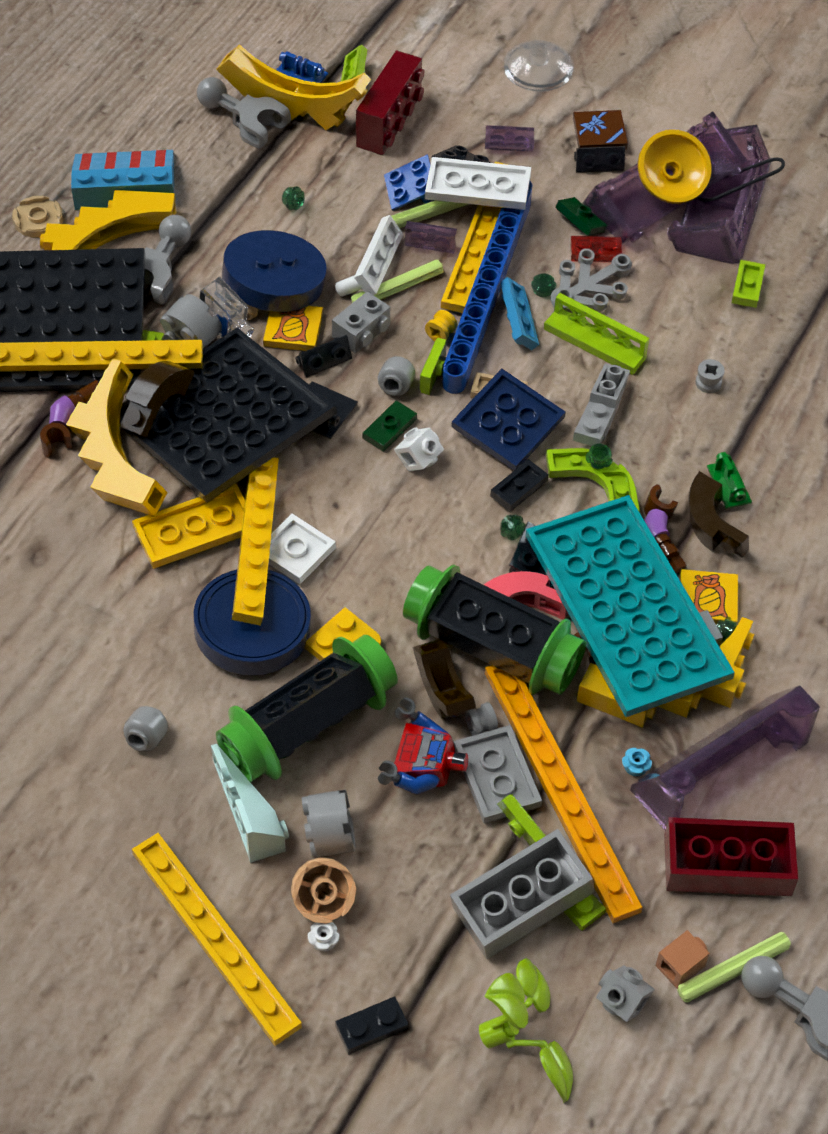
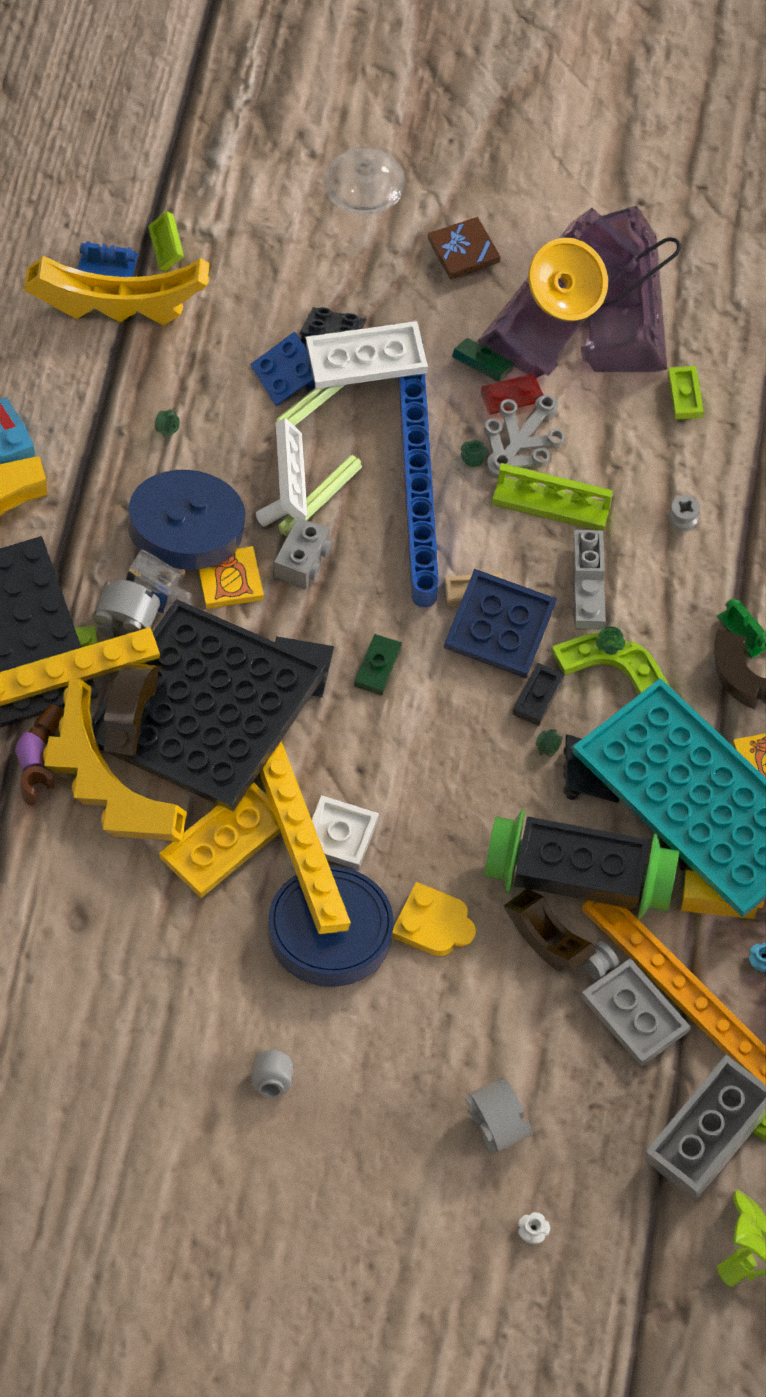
camera: 20 degrees left, 5 degrees up
yellow plate [132,833,302,1046] -> none
light grey piece [145,215,191,305] -> none
light grey piece [197,77,291,149] -> none
light aqua wedge [211,744,289,863] -> none
brick [215,635,398,783] -> none
light nougat cylinder [291,857,356,924] -> none
black hinge [295,335,352,377] -> none
black plate [335,996,409,1055] -> none
dark red brick [356,50,425,155] -> none
light grey head [378,356,416,396] -> none
torso [378,698,468,794] -> none
white brick [394,427,444,471] -> none
clear purple plate [405,221,457,254] -> none
lime plate [420,338,447,395] -> none
yellow wheel [425,310,458,341] -> none
yellow plate [441,162,508,313] -> none
coral arch [484,571,568,620] -> none
clear purple plate [485,125,534,152] -> none
lime plate [497,794,545,845] -> none
dark azure plate [500,277,539,350] -> none
black hinge [574,146,625,172] -> none
reddish brown piece [644,484,687,574] -> none

